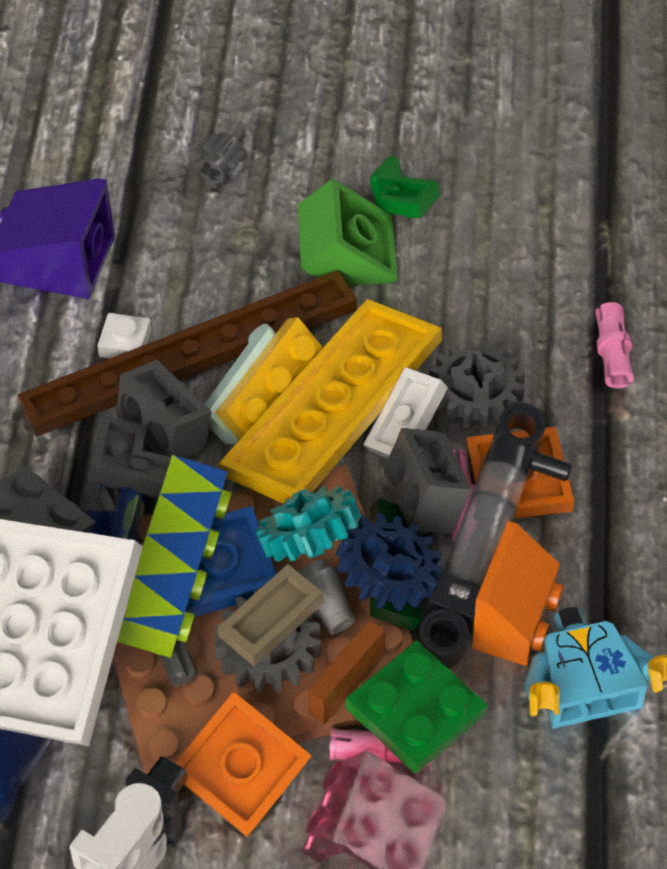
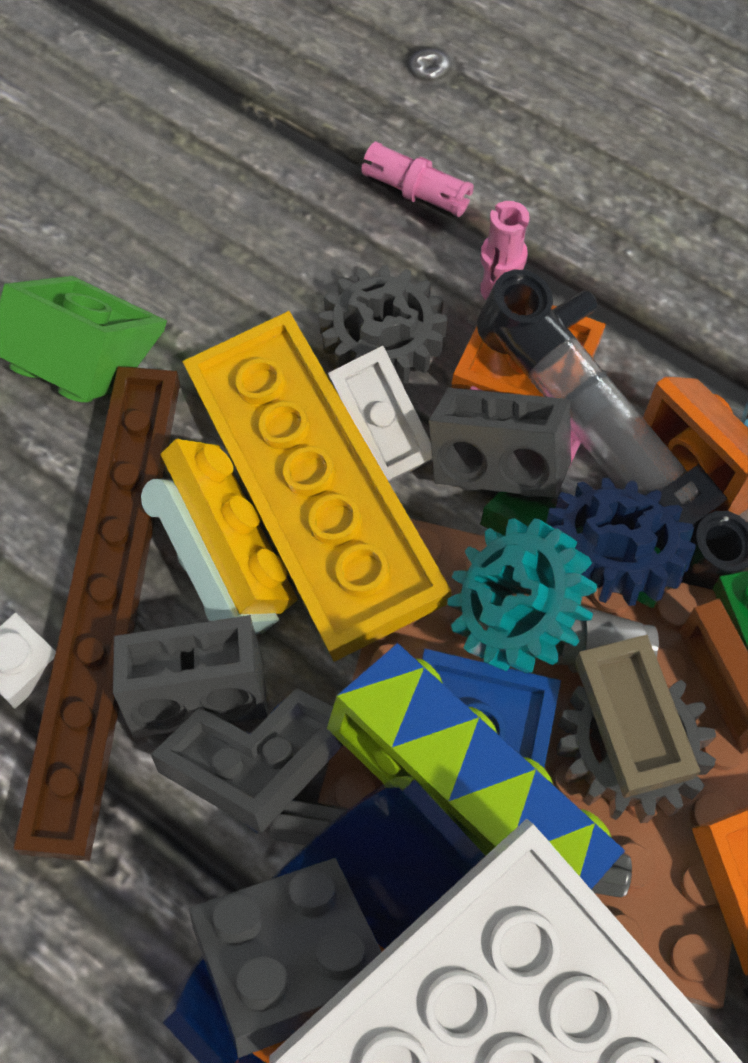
camera: 60 degrees left, 10 degrees up
green bracket [370,156,440,218] -> none
none -> bright pink pin [480,201,529,300]

